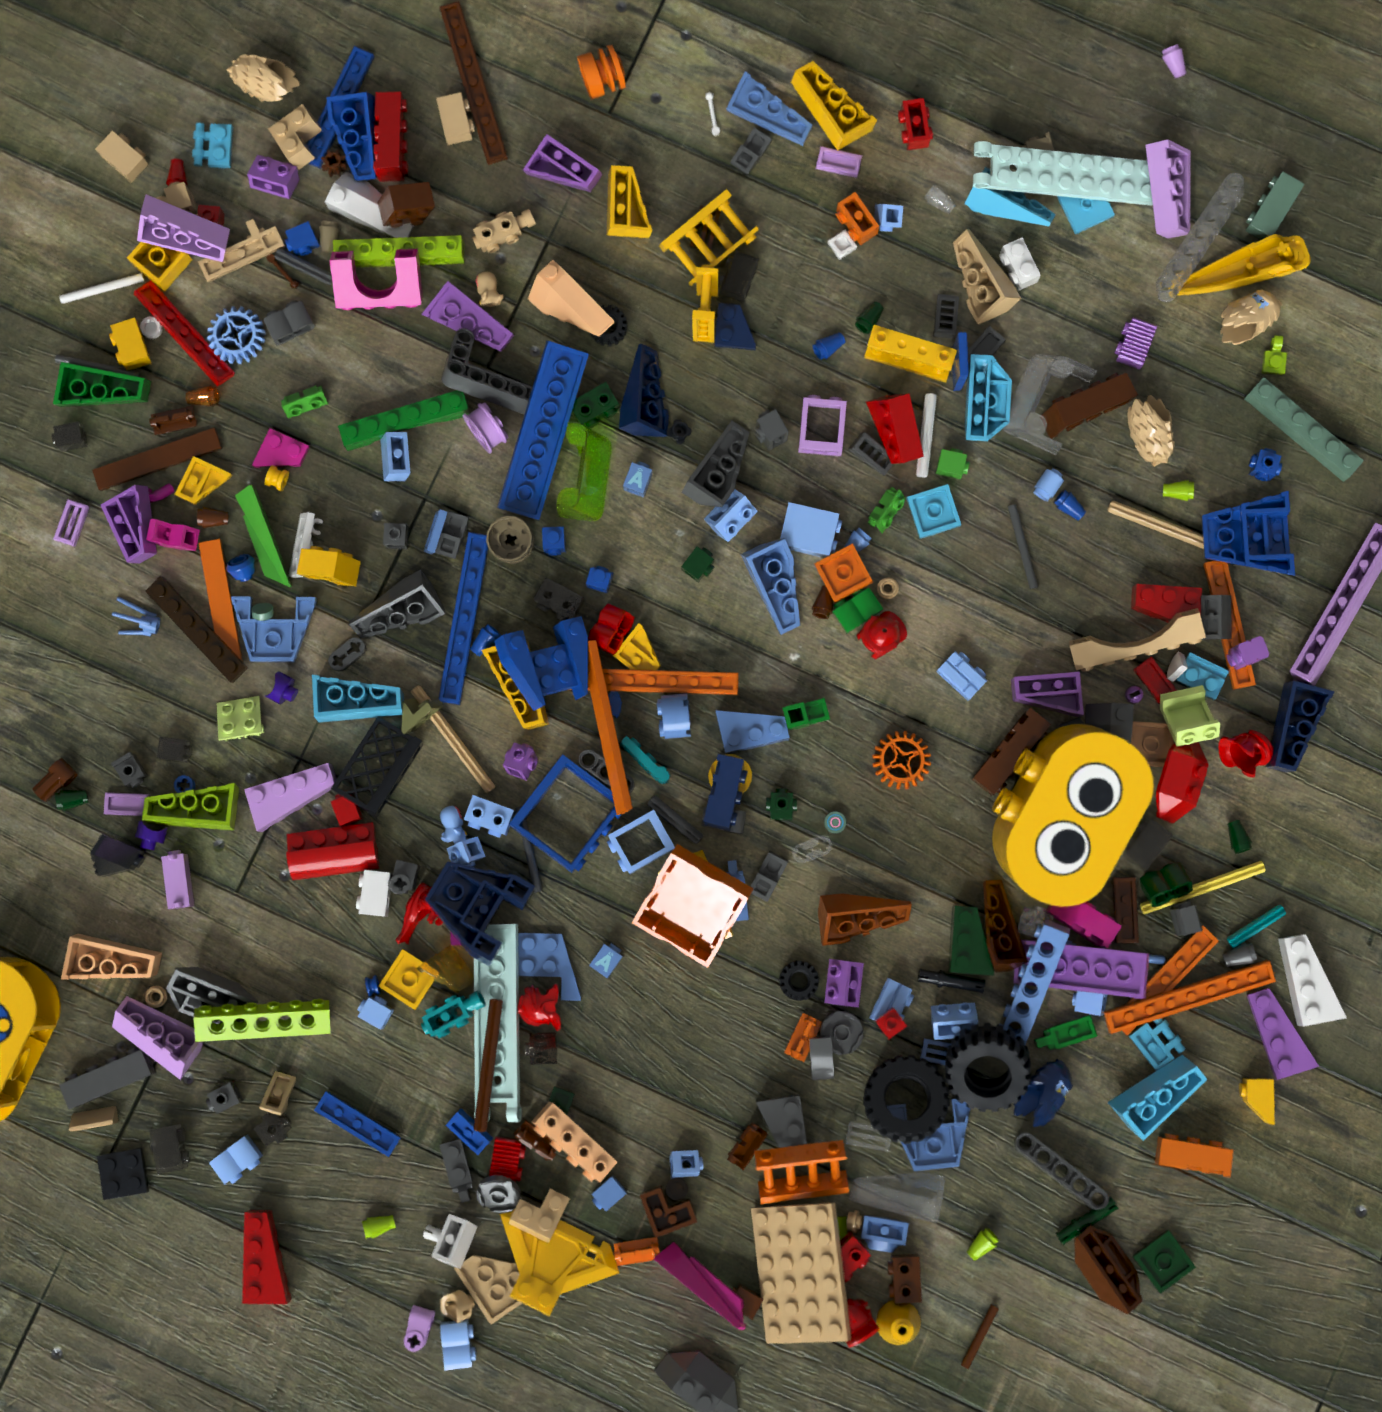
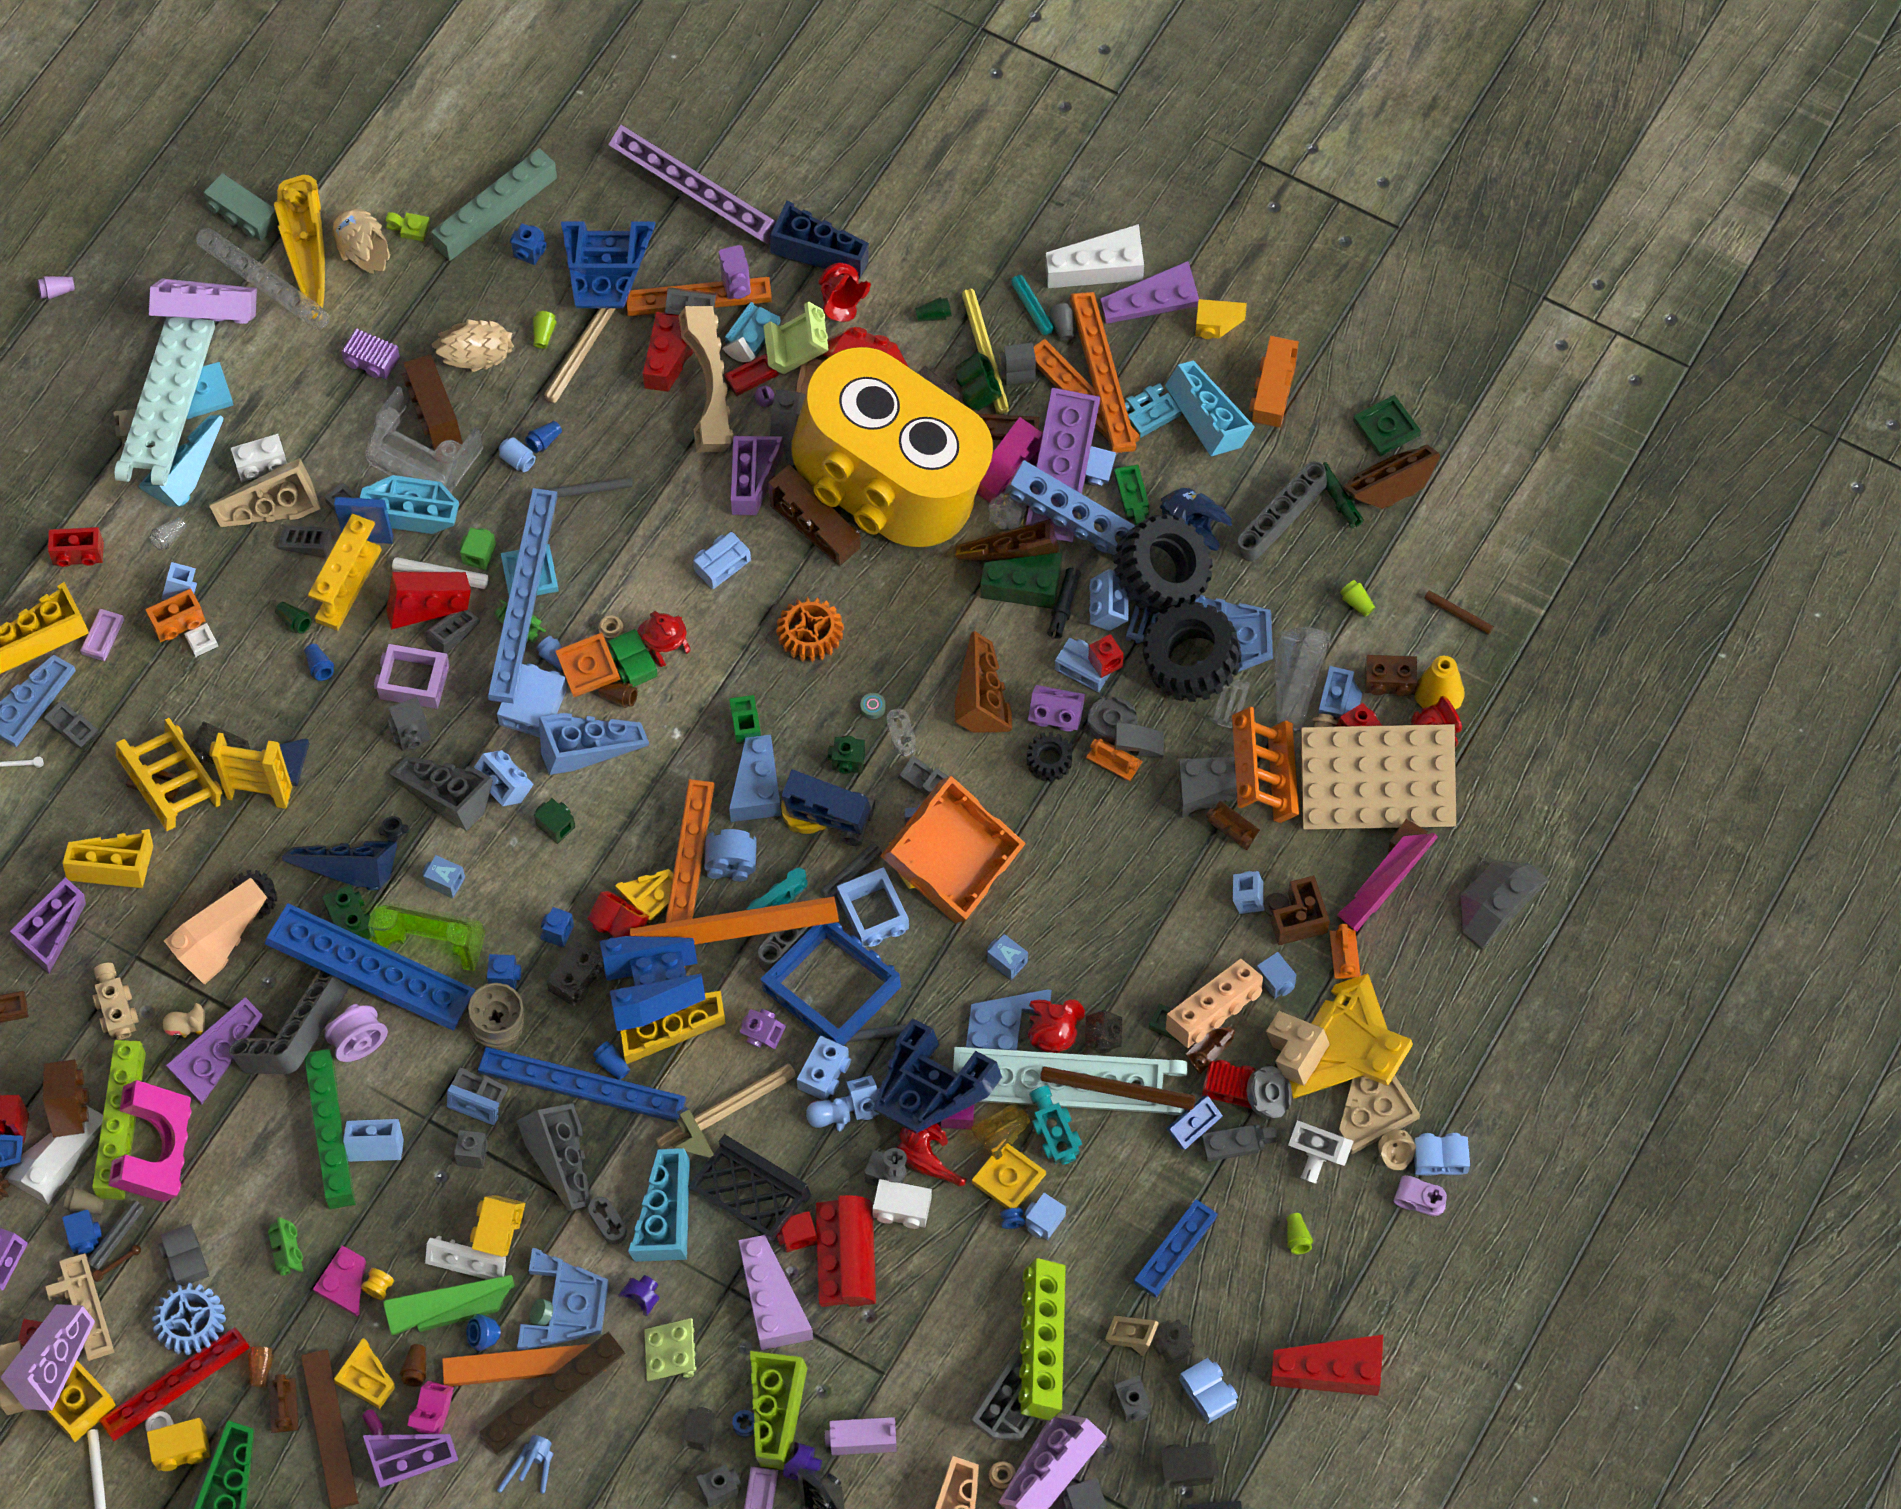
camera: 90 degrees left, 20 degrees down
none -> medium blue plate [488,488,557,704]

